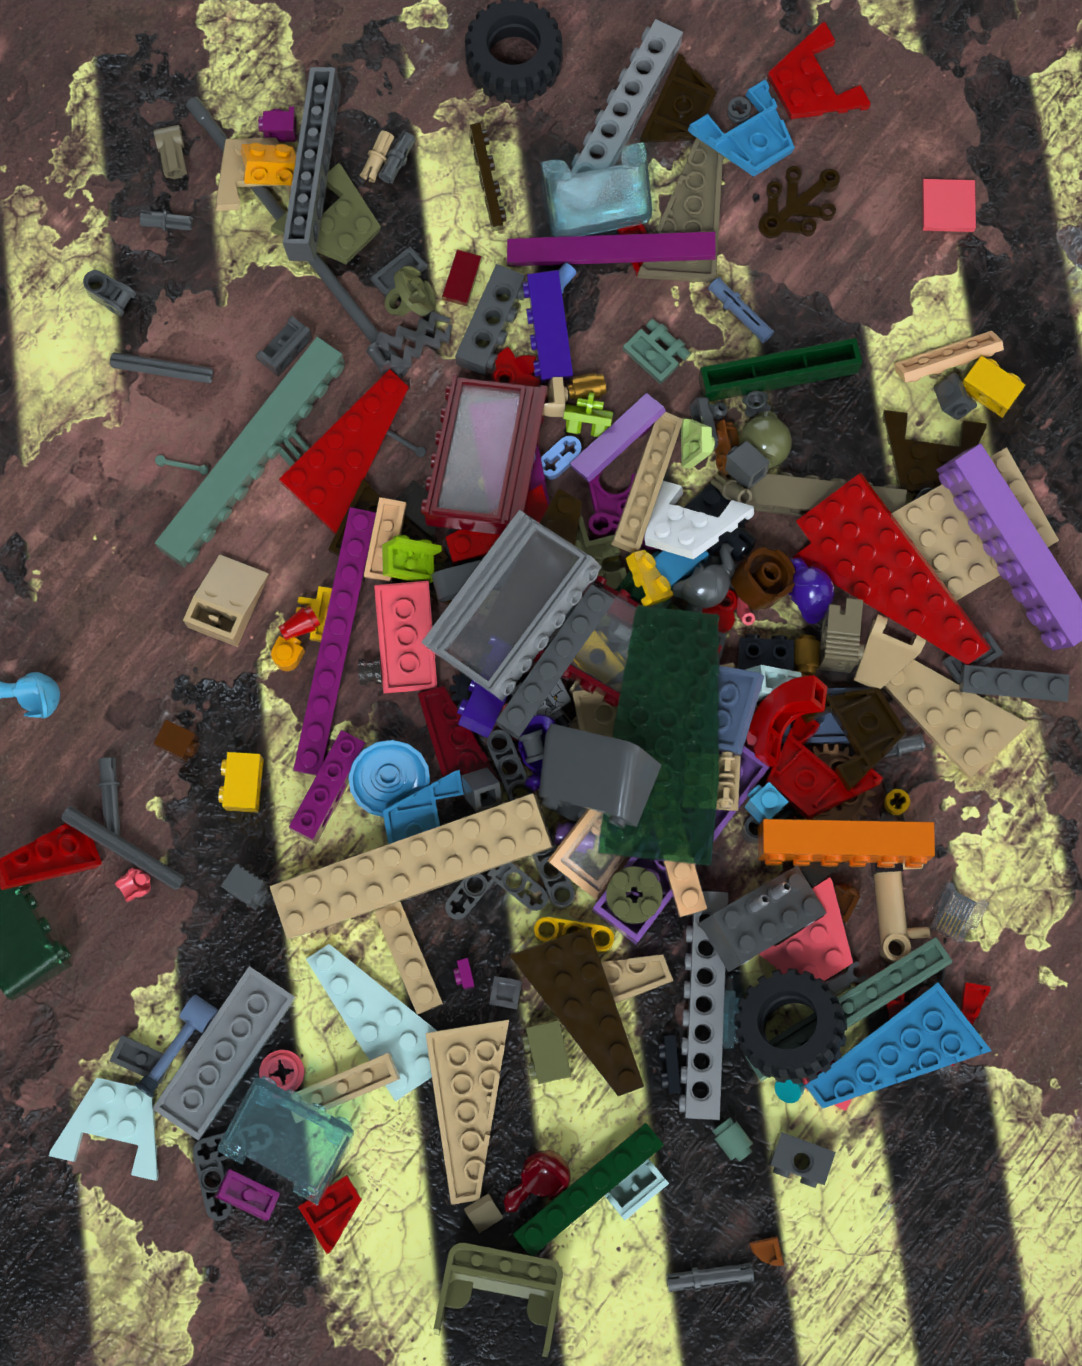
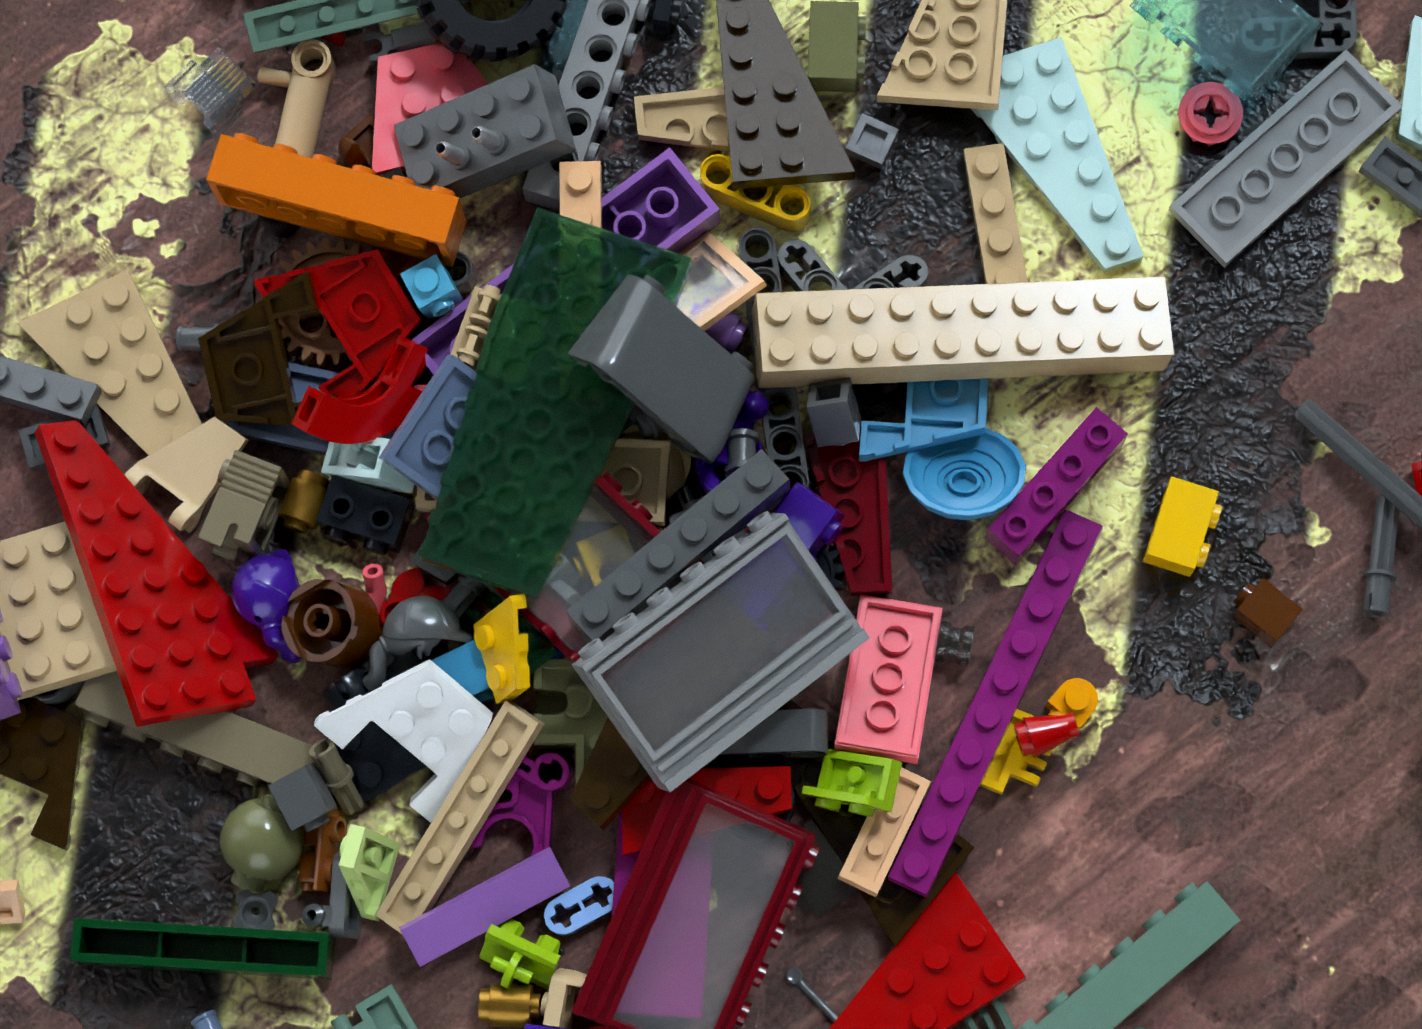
camera: 160 degrees left, 0 degrees up
coral arm [114,867,151,902] -> none
sand blue piece [134,995,219,1098] -> none
tan slope [183,555,269,647] -> none
dark grey brick [221,864,271,910] -> none
tan plate [286,1052,401,1123] -> none
magenta plate [453,958,475,990] -> none
olive plate [606,866,663,924] -> none
yellow bush [884,789,910,815] -> none

